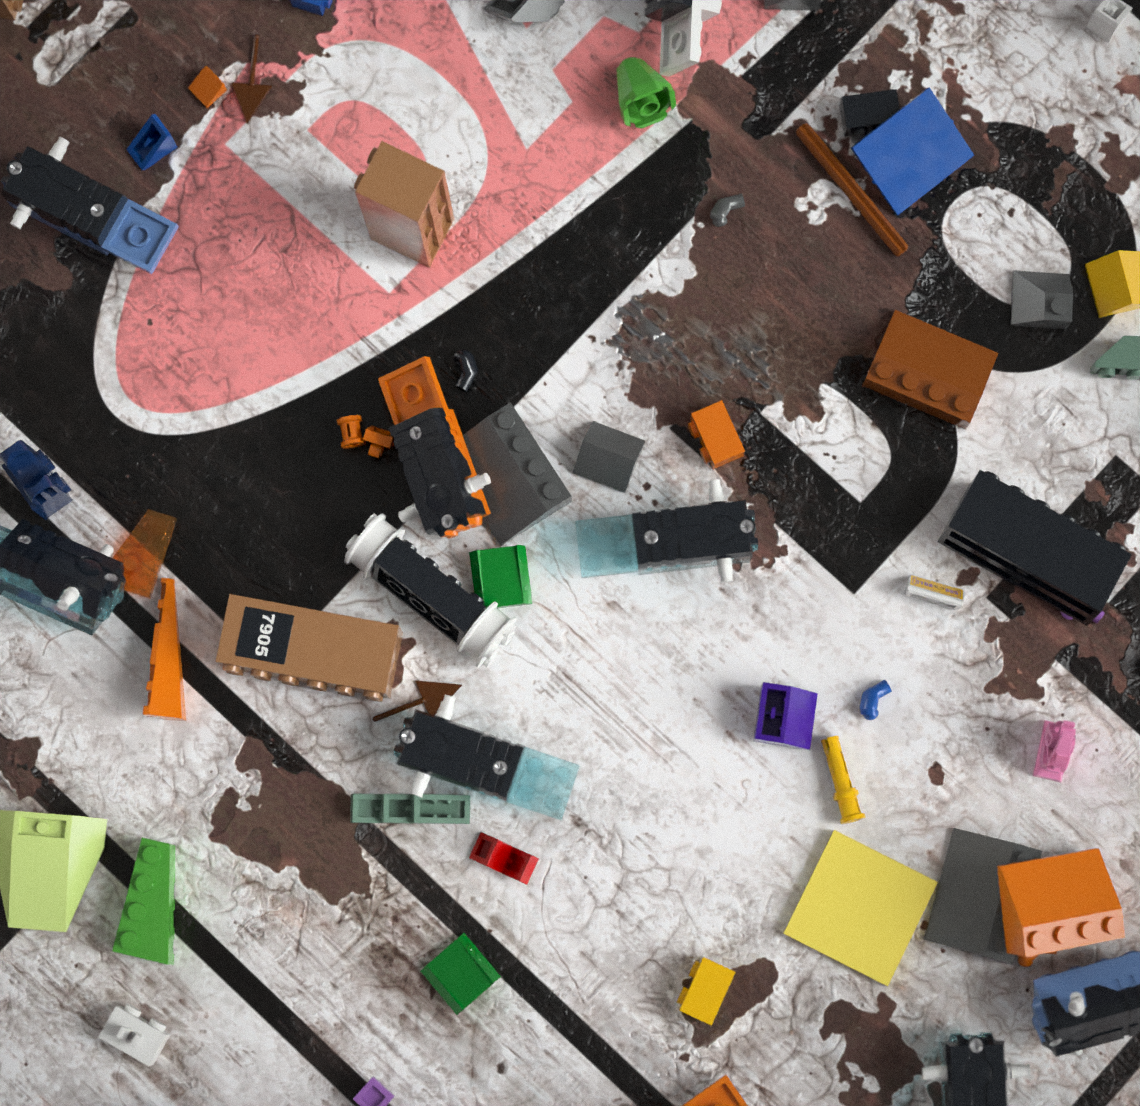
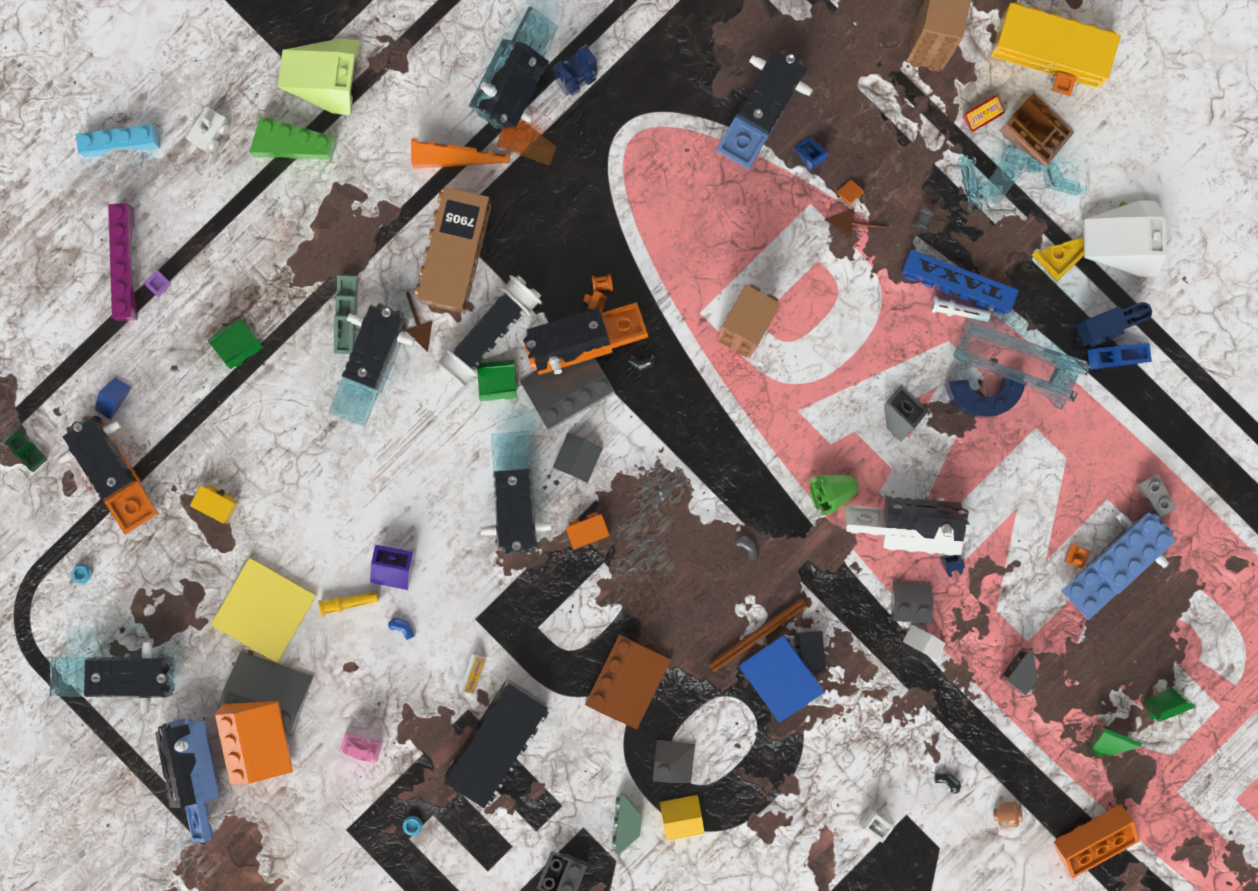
camera: 90 degrees right, 5 degrees up
red slope [469,832,539,885] -> none

